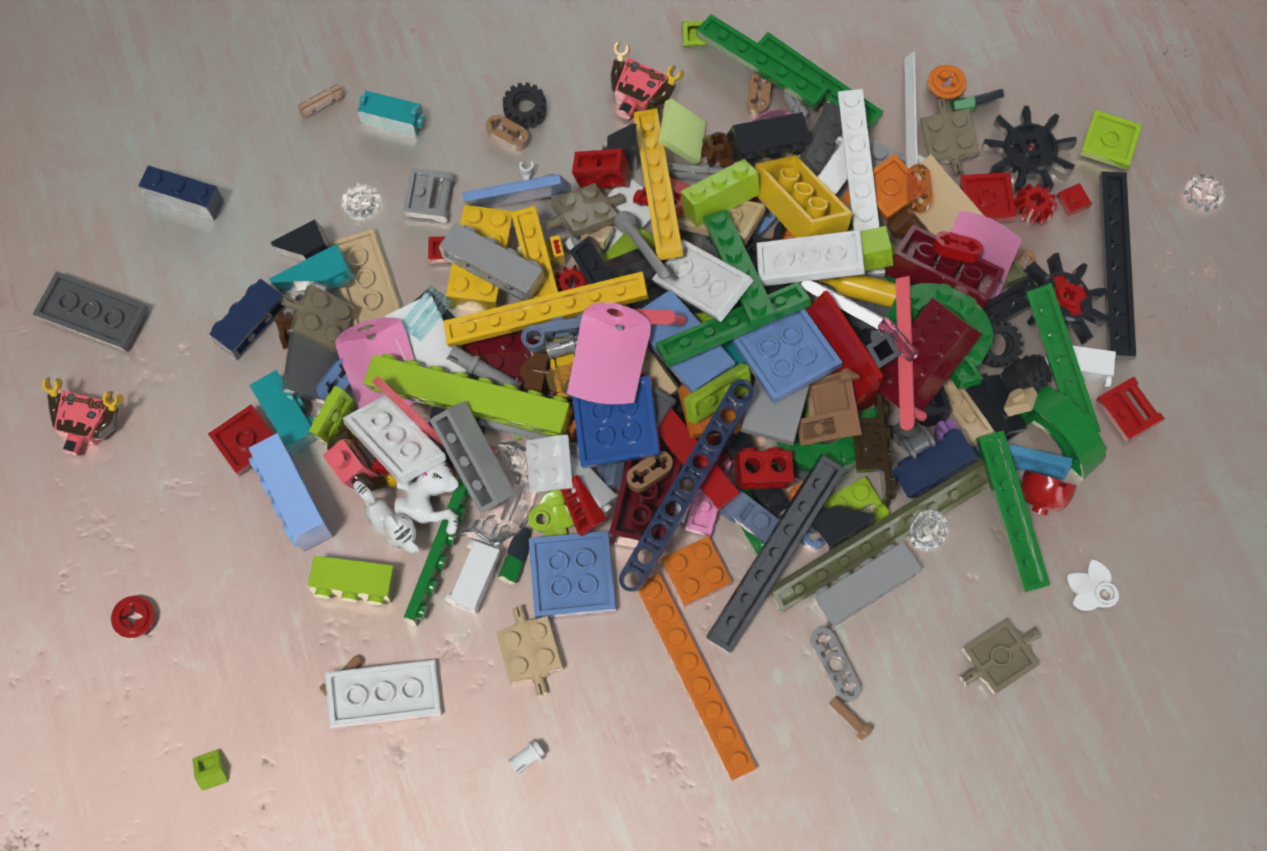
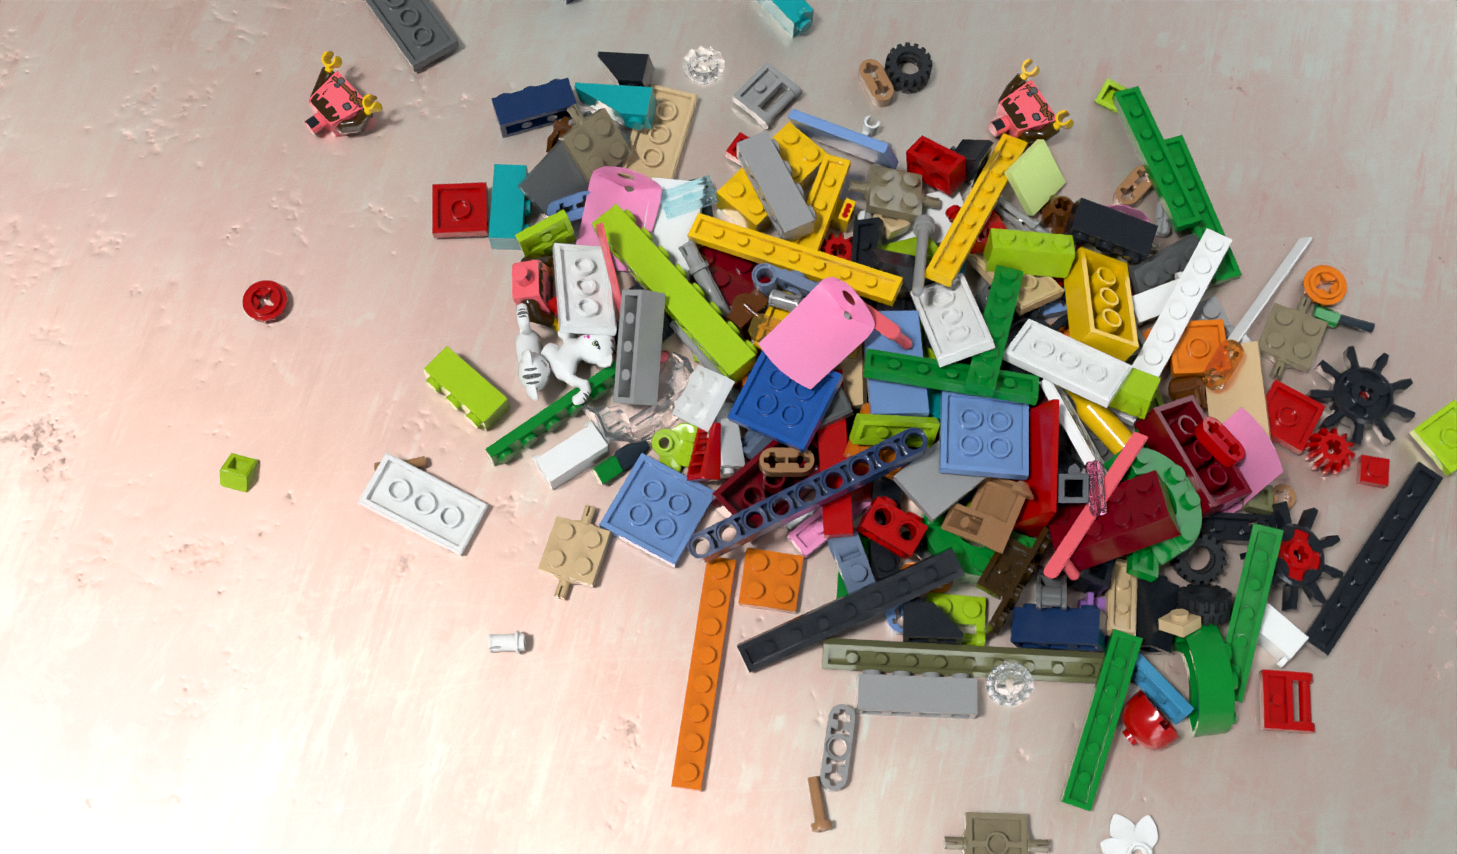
camera: 30 degrees right, 0 degrees up
light blue brick [249,433,333,552] -> none

